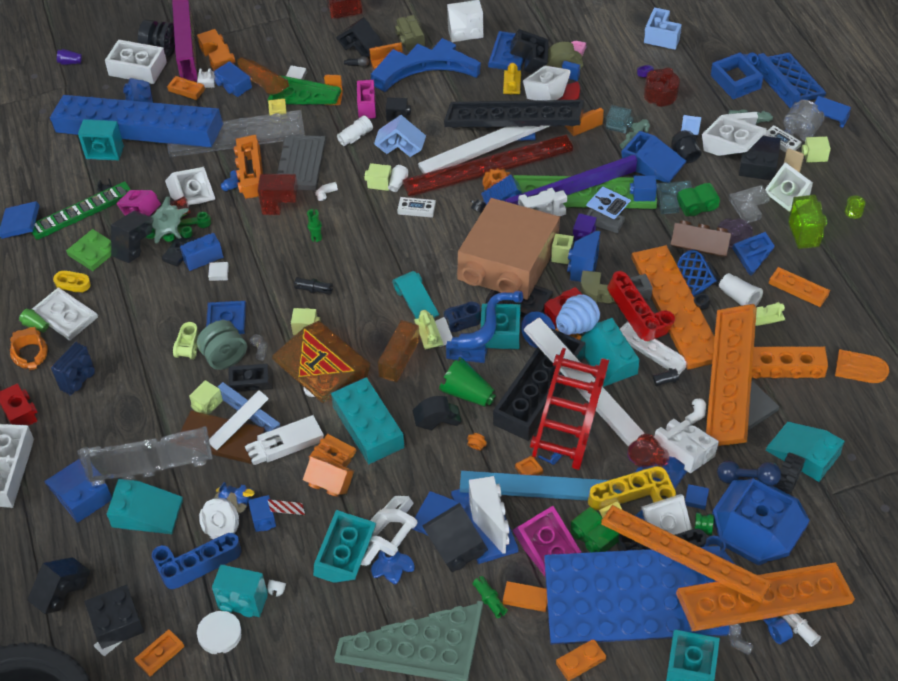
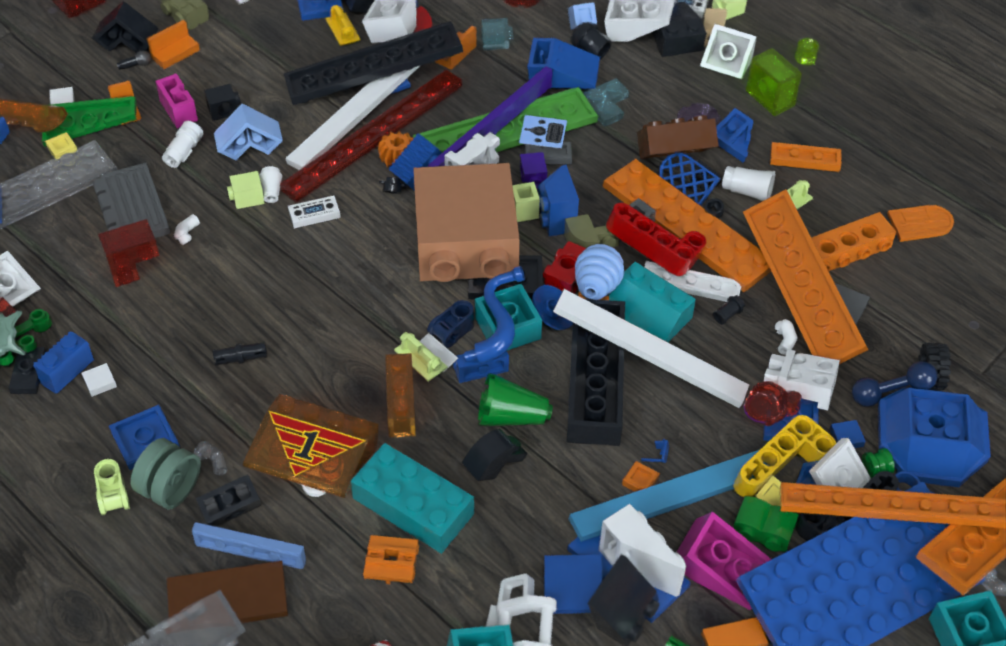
camera: 30 degrees left, 0 degrees up
yellowish green brick [189,380,223,415] -> none
white sticker [207,390,268,450] -> none
blue arm [221,170,239,191] -> none
orange brick [234,135,266,199] -> none
white hinge [245,415,324,465] -> none
yellowish green brick [291,308,321,336] -> none
brick [303,456,354,497] -> none
green pin [307,209,322,242] -> none
blue arch [371,38,481,92] -> none
teal door [392,271,439,319] -> none
orange plate [467,433,487,451] -> none
red fence [530,348,609,470] -> none
sand green animal [620,119,650,149] -> none
blue brick [630,176,657,201] -> none
green brick [677,183,720,216] -> none
clear plate [729,185,770,224] -> none
teal slope [766,422,845,482] -> none

